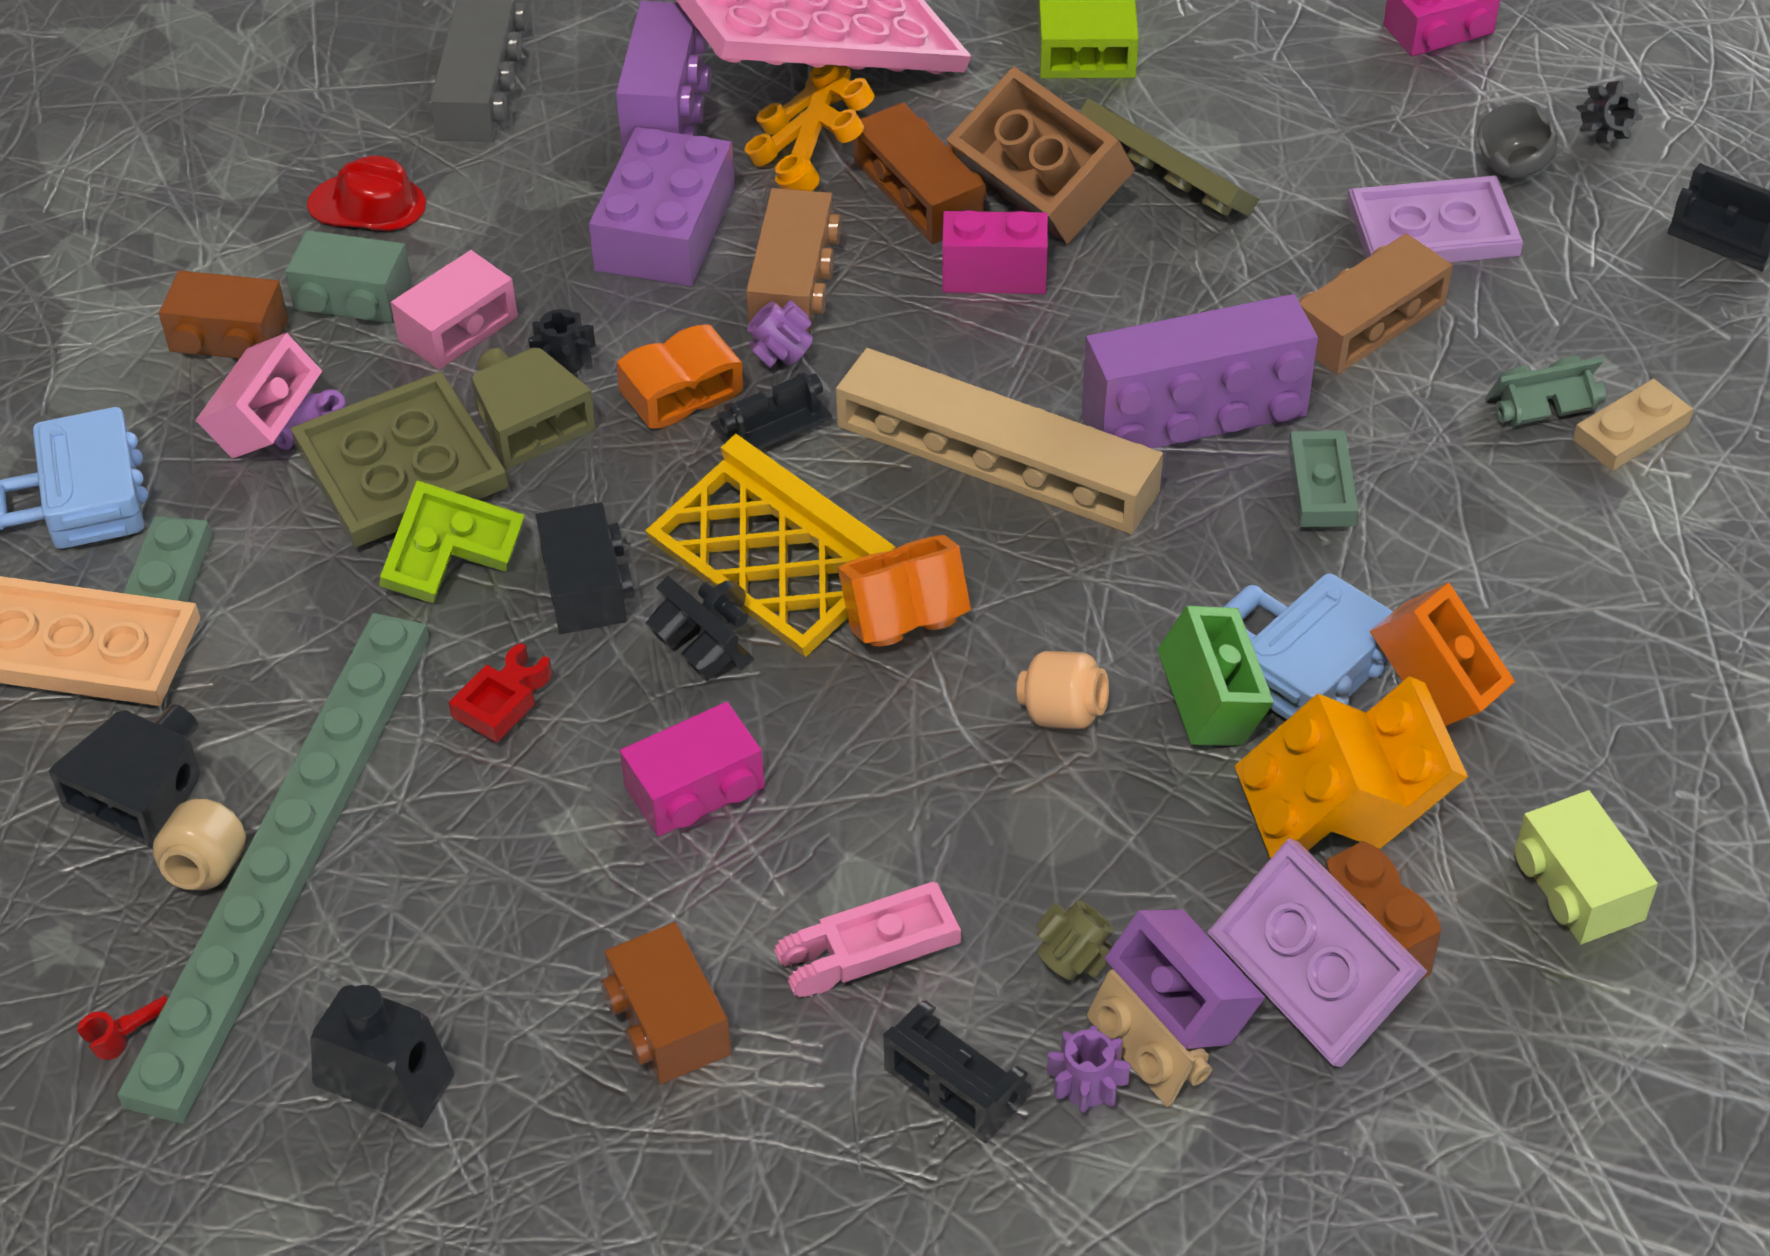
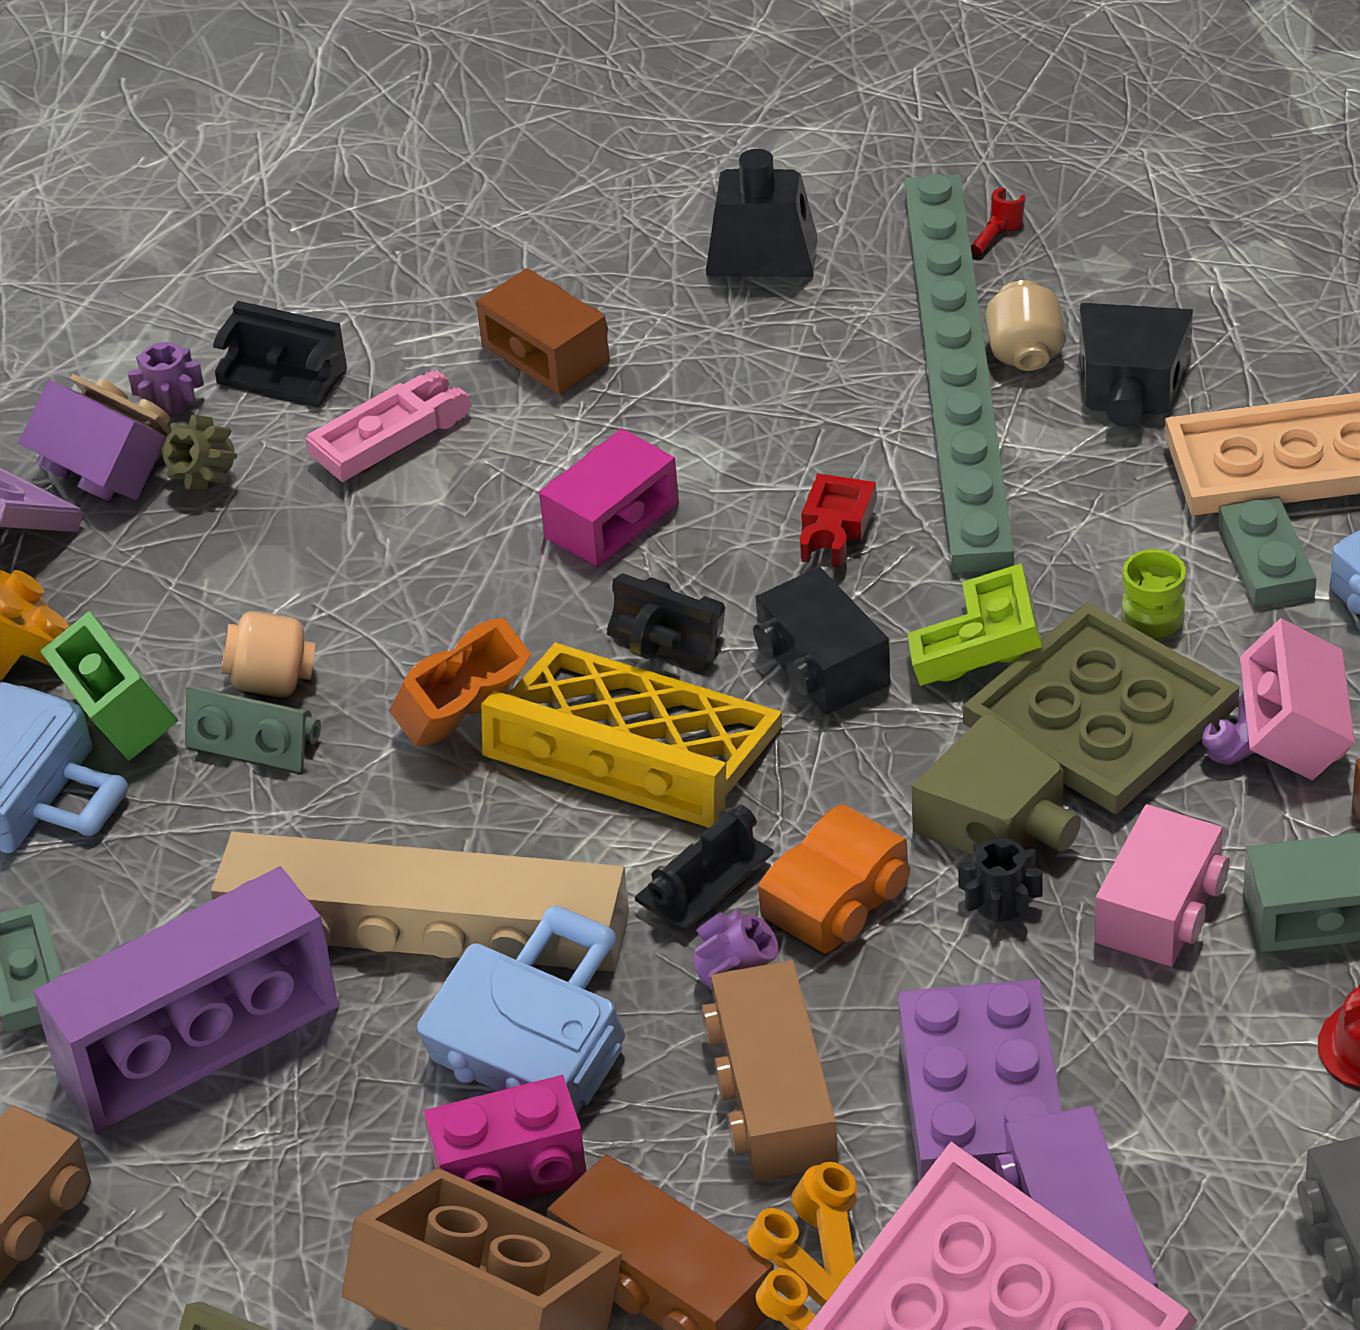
camera: 165 degrees right, 5 degrees down
none -> sand green hinge [185,686,321,772]
none -> light blue piece [417,906,625,1115]
none -> lime wheel [1121,549,1186,638]

